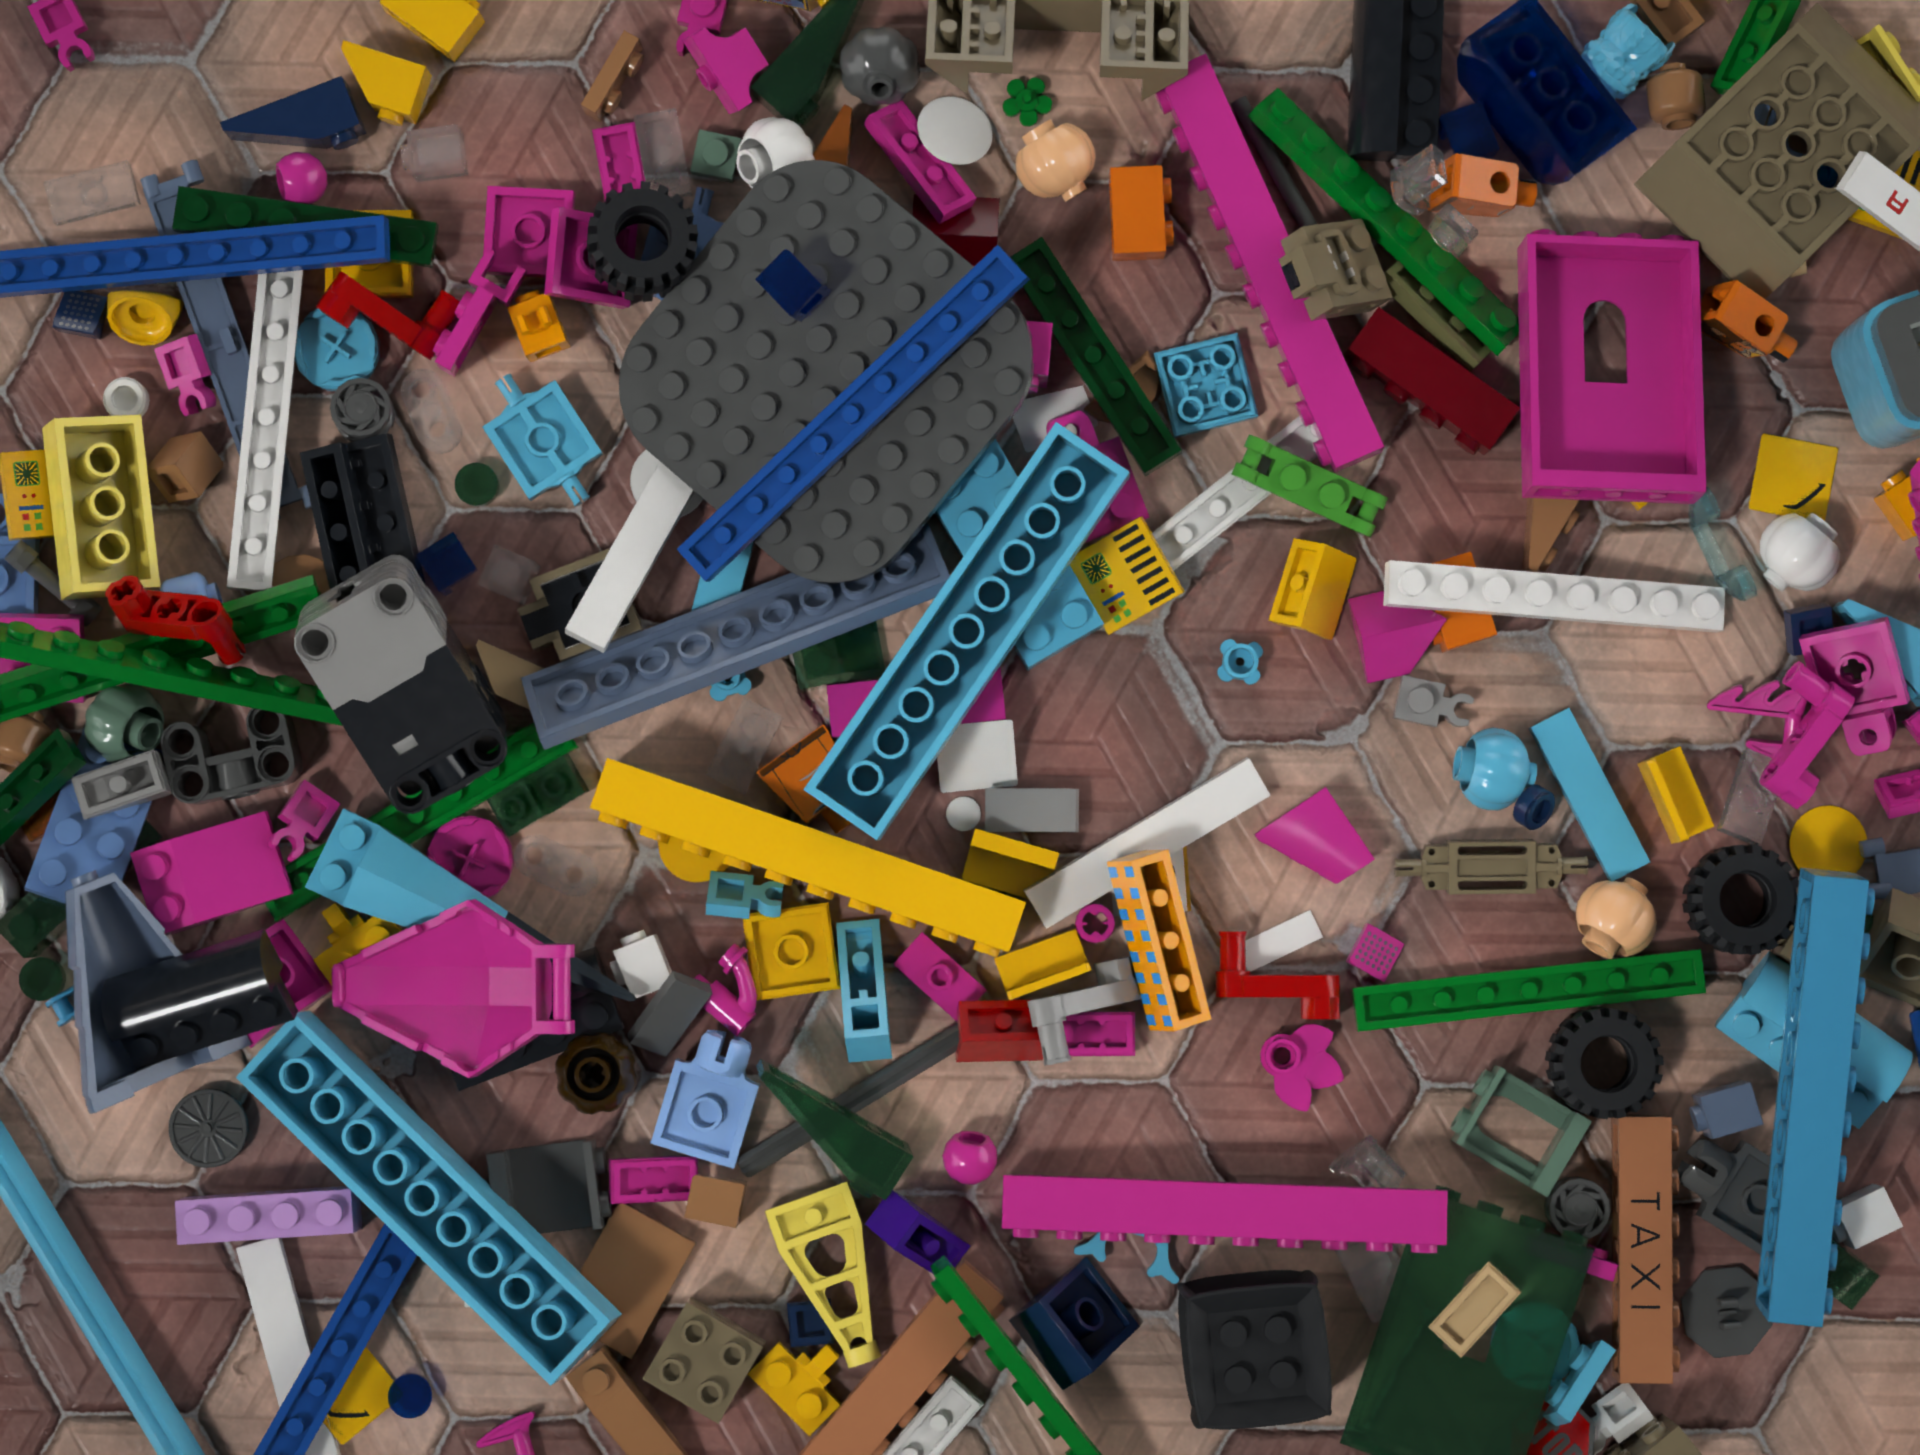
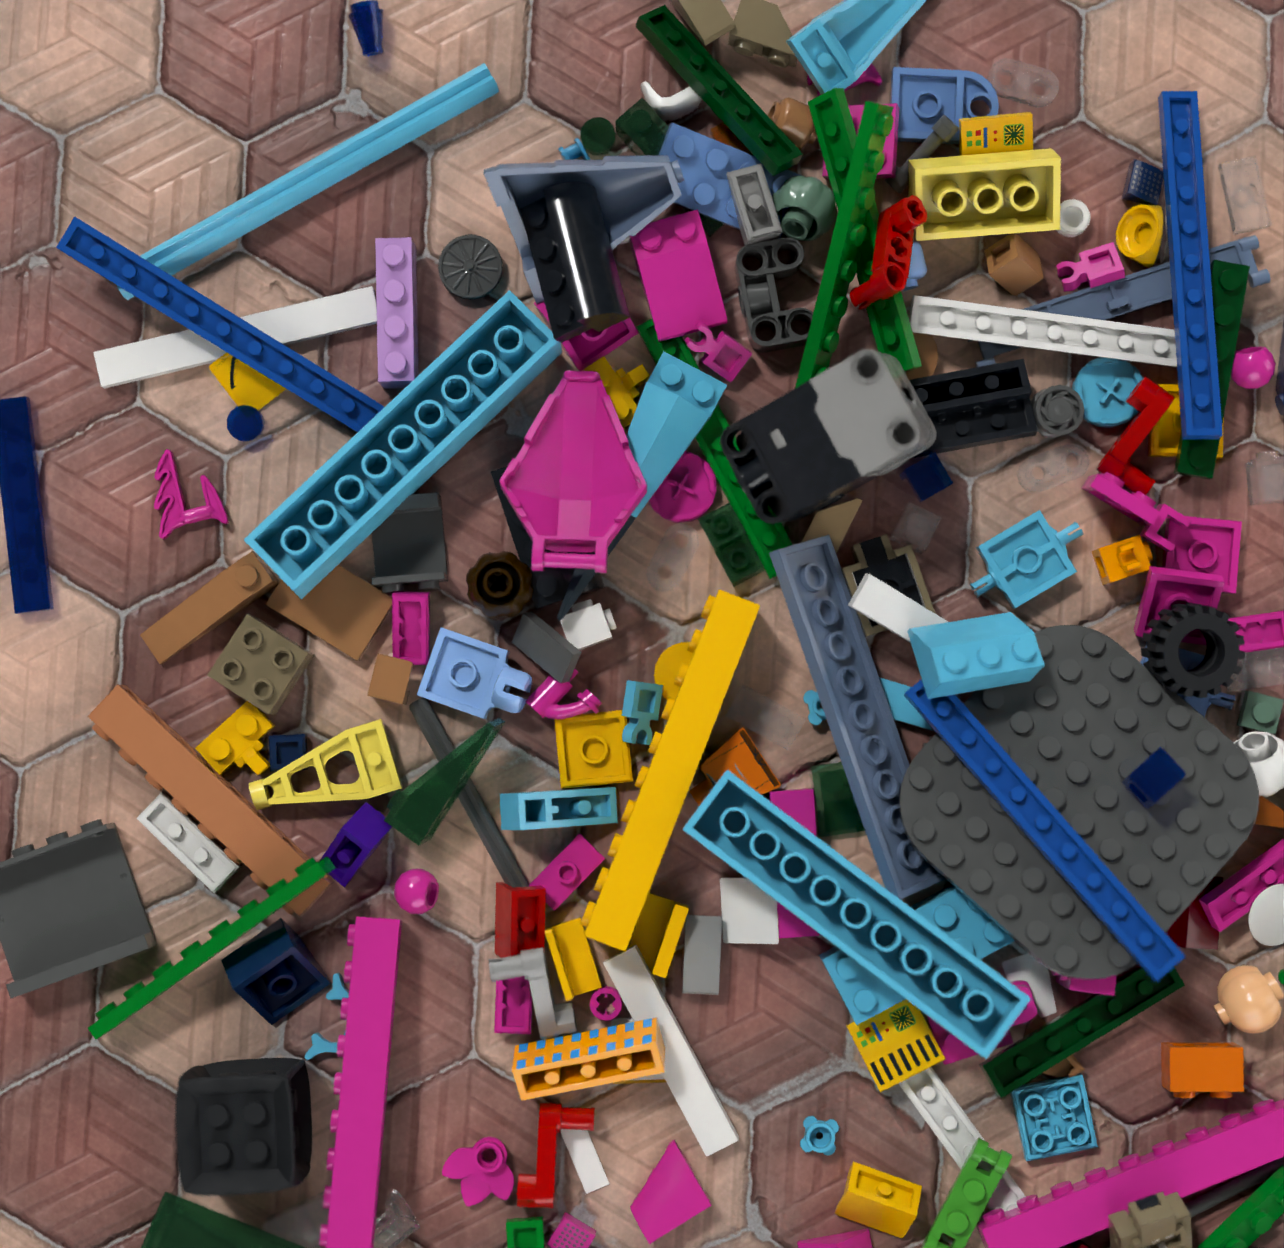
camera: 90 degrees right, 0 degrees up
clear green tile [455,462,500,507] -> none
white sticker [946,797,981,831] -> none
none -> medium azure slope [907,612,1044,699]

